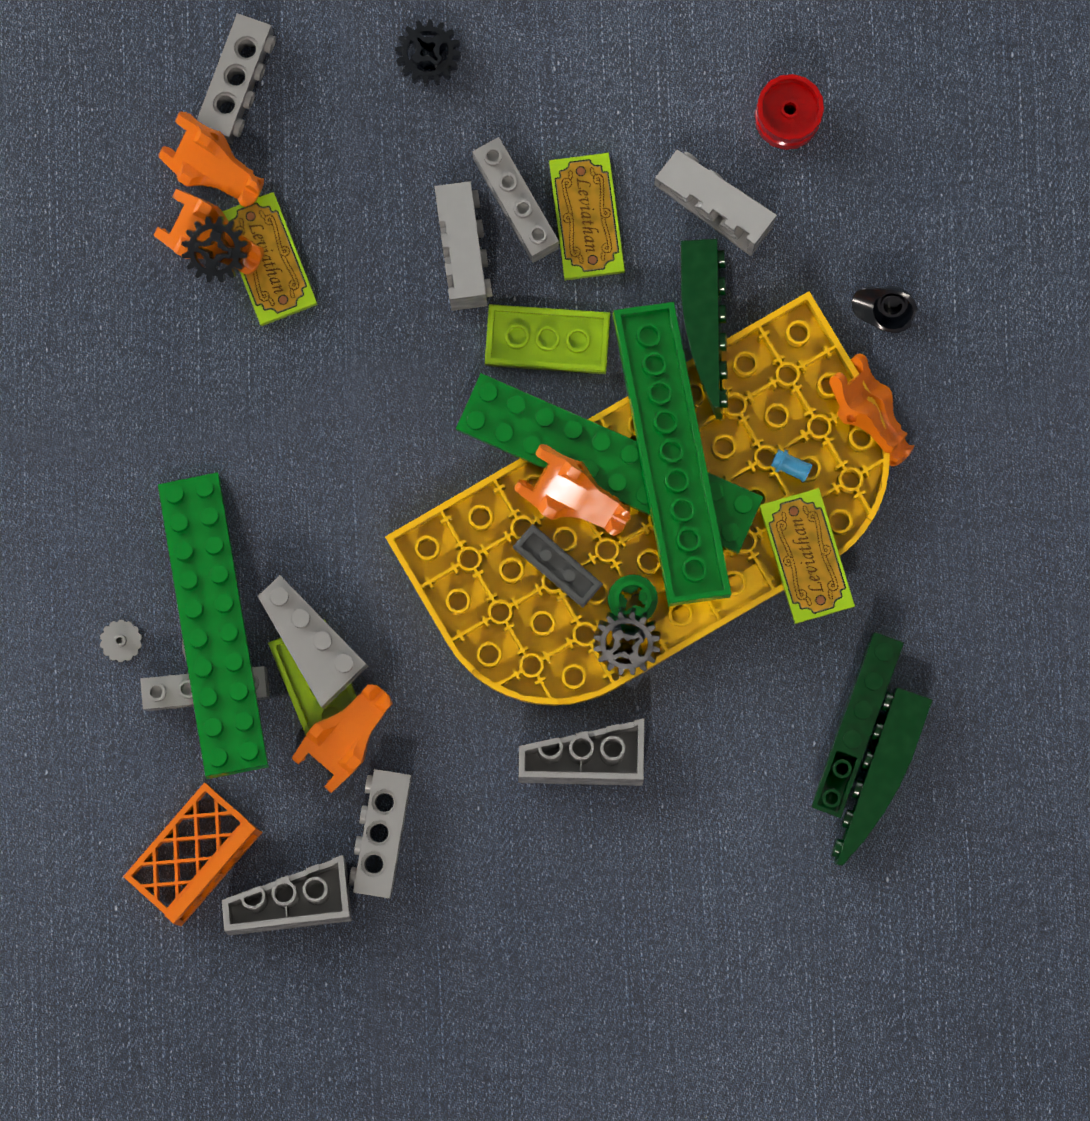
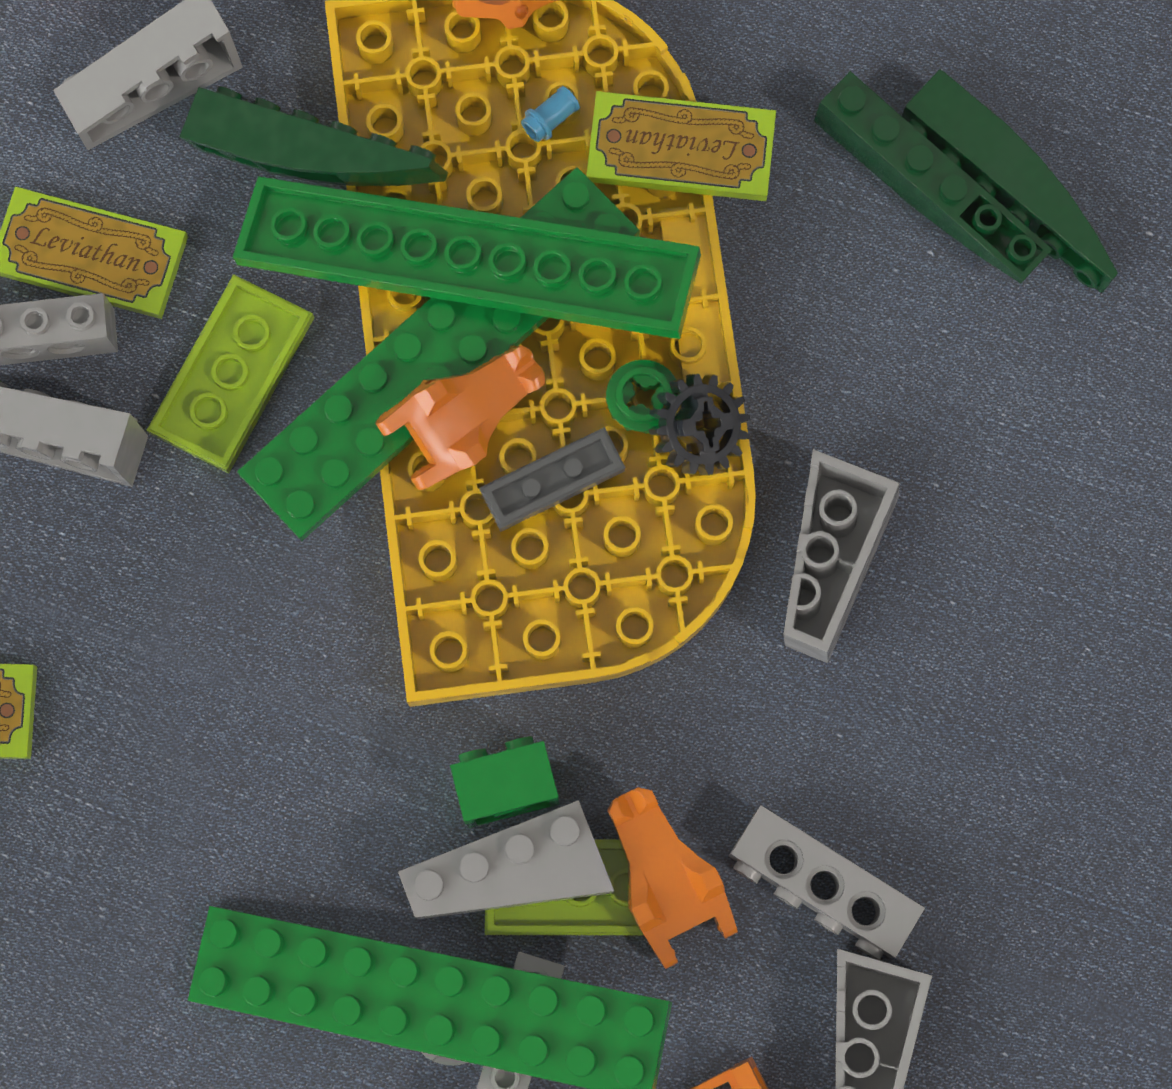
camera: 70 degrees left, 5 degrees down
none -> green brick [450,736,560,828]

